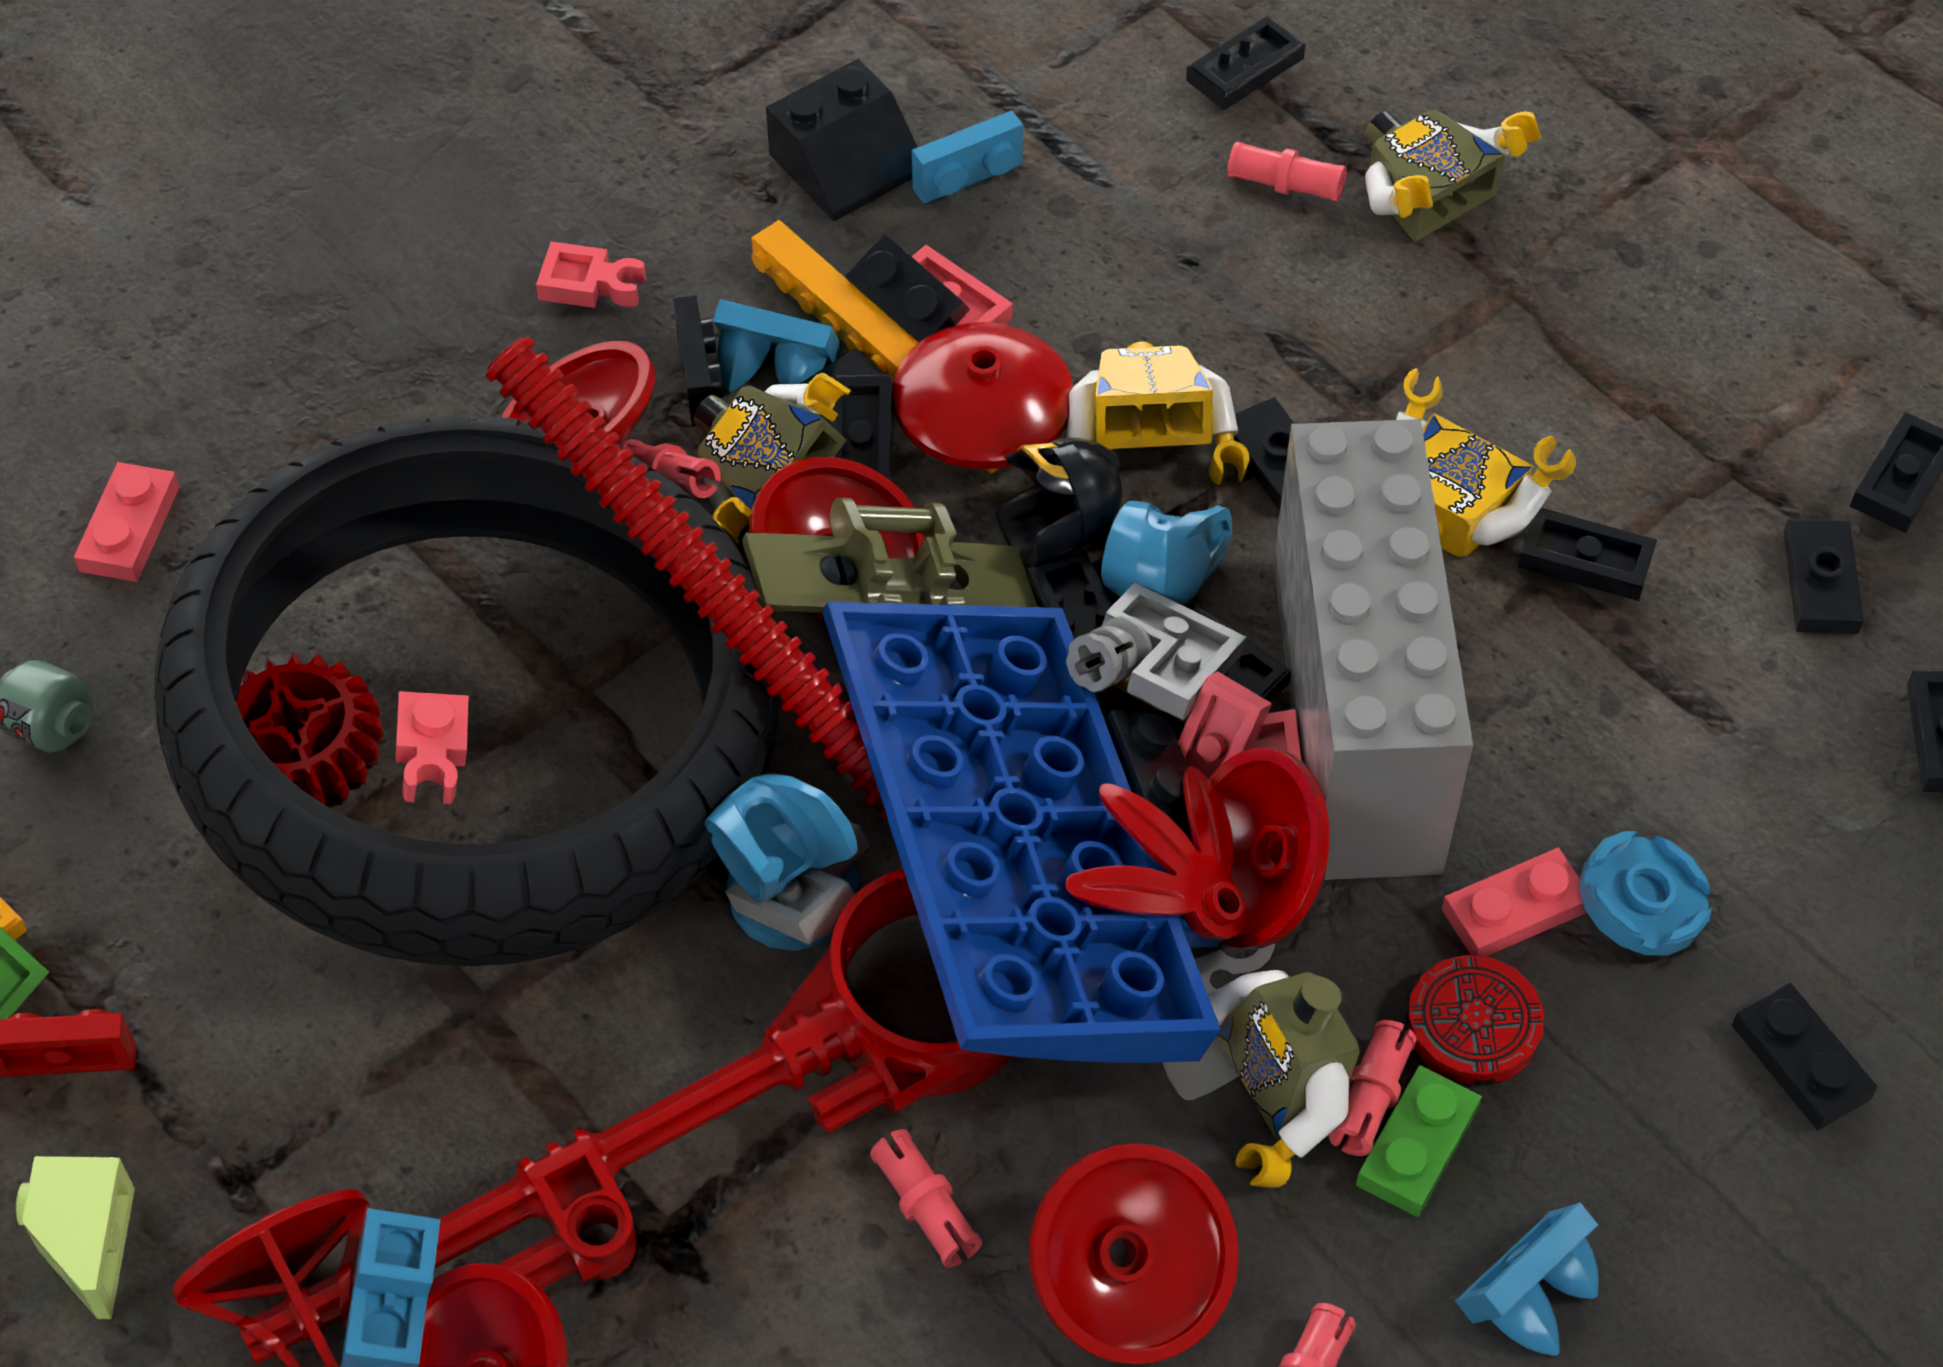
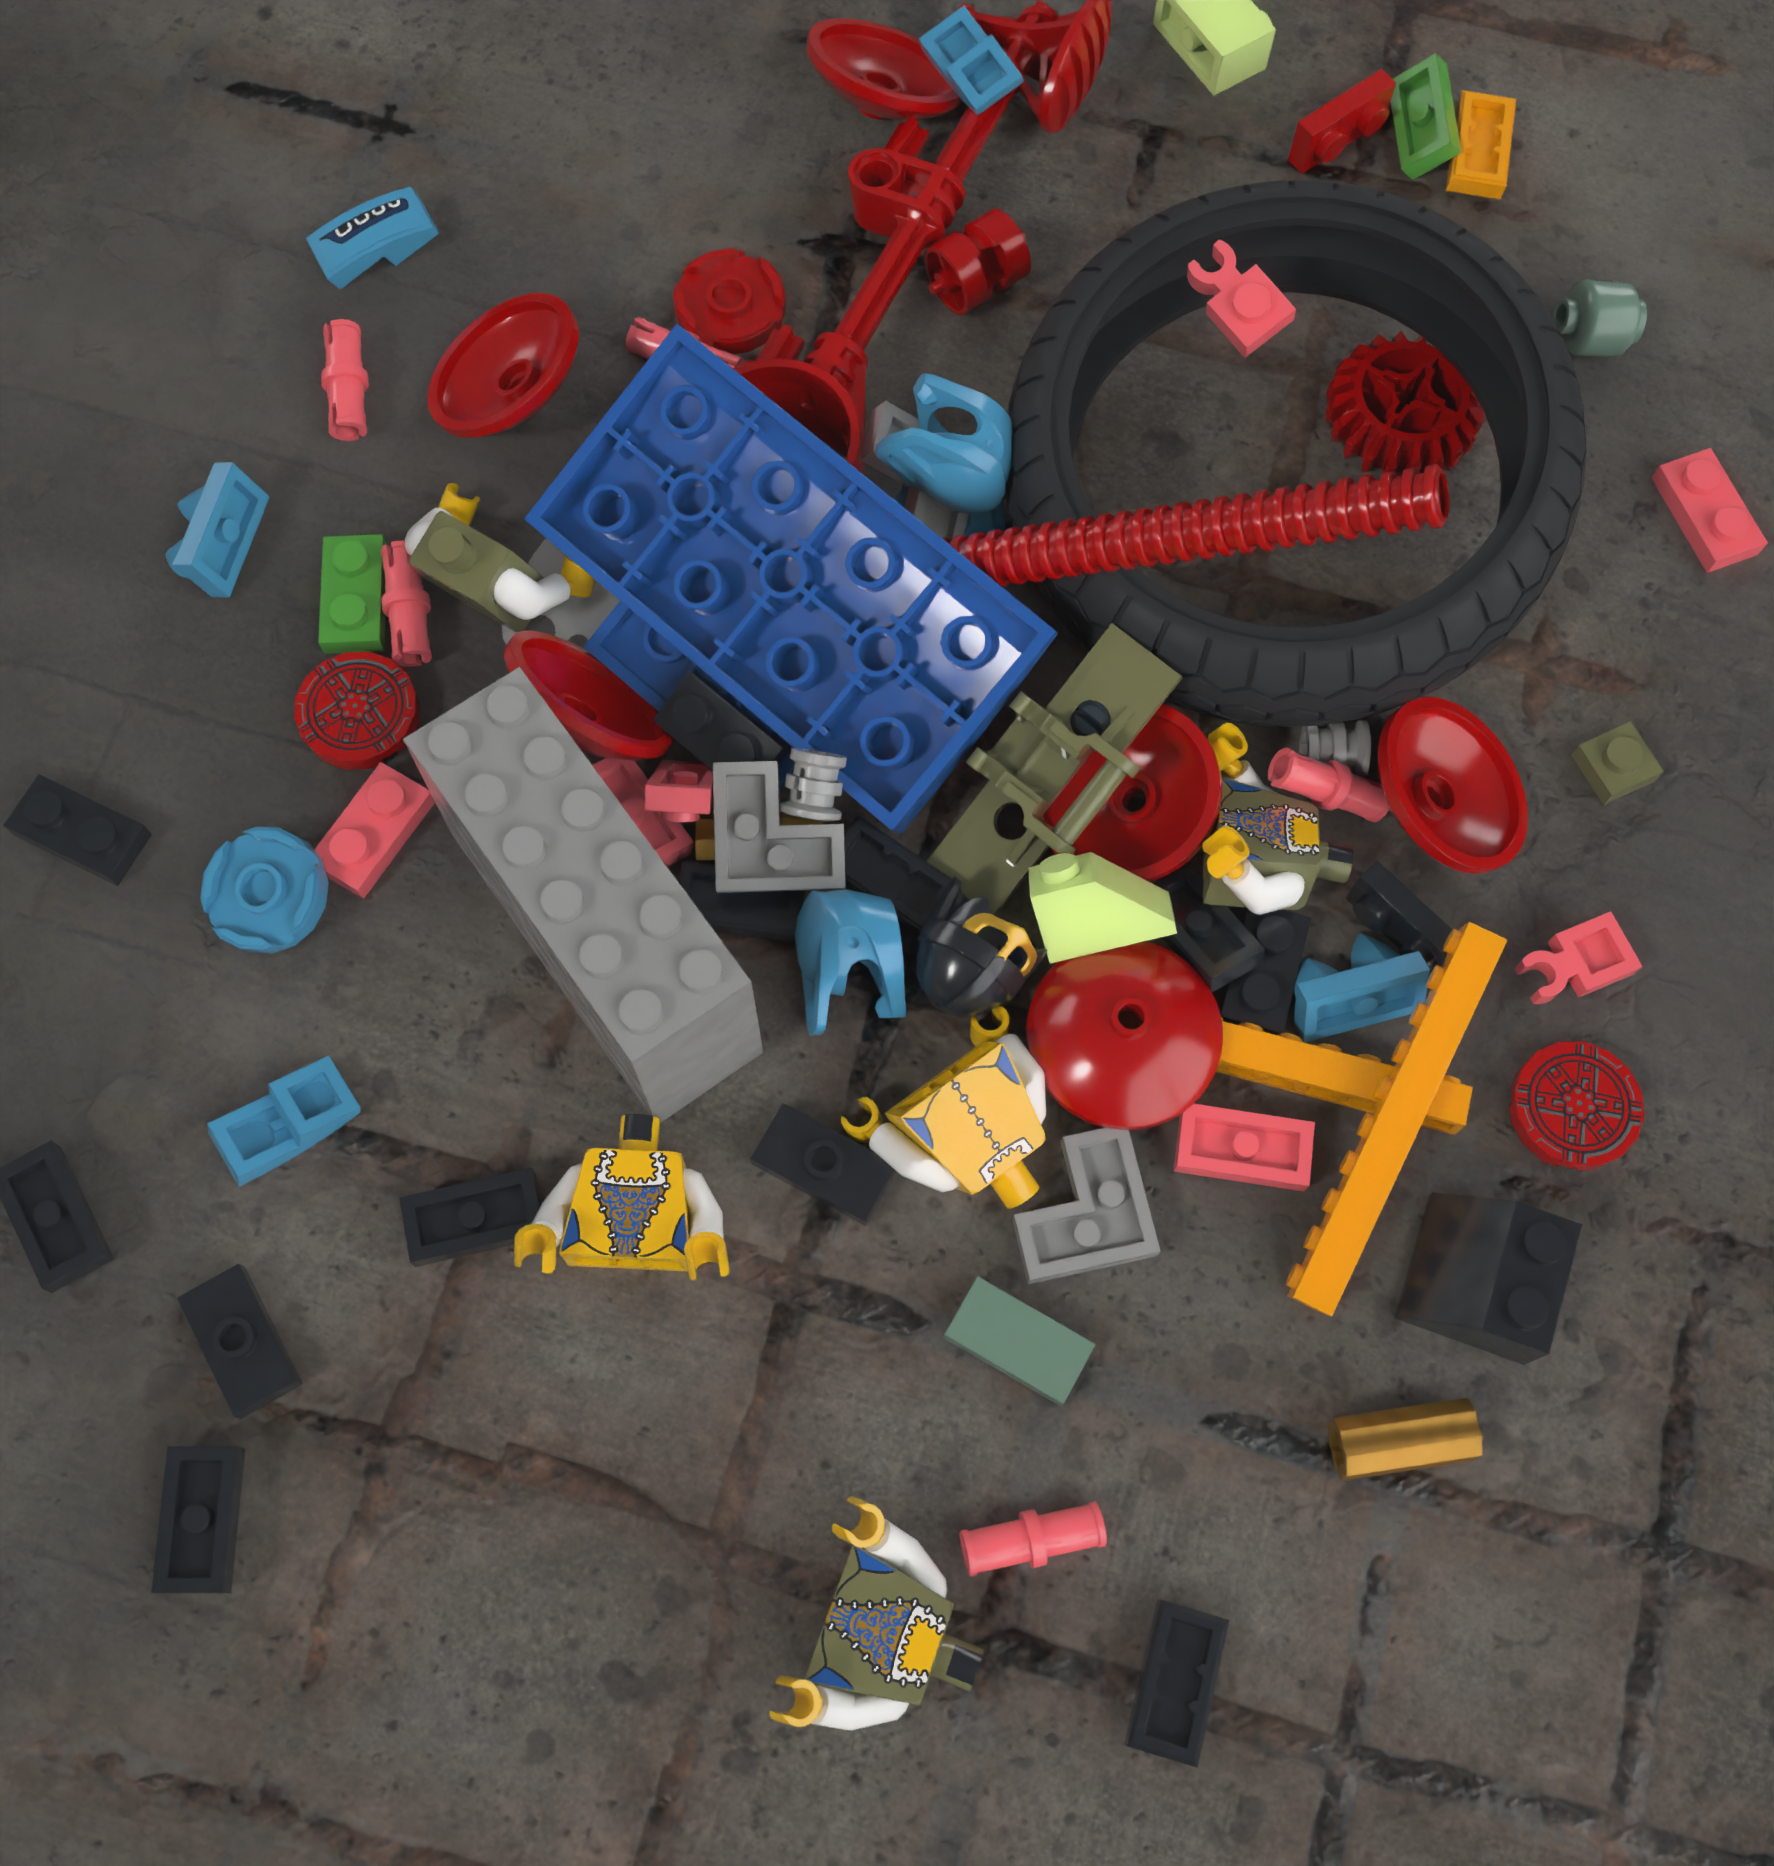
camera: 145 degrees right, 15 degrees up
black plate [845,233,971,342] -> none
dark azure plate [912,111,1023,204] -> none
red plant [1066,766,1248,940] -> none
none -> dark azure slope [207,1056,360,1187]
none -> red tile [673,248,786,354]
none -> red wheel [924,208,1031,315]
none -> sand green tile [944,1276,1096,1407]
none -> light grey plate [1012,1128,1161,1284]
none -> yellowish green slope [1028,852,1177,964]
none -> light orange piece [1285,922,1507,1317]
none -> pearl gold axle [1328,1398,1482,1481]
none -> red tile [1509,1042,1645,1171]
none -> olive plate [1571,721,1664,805]

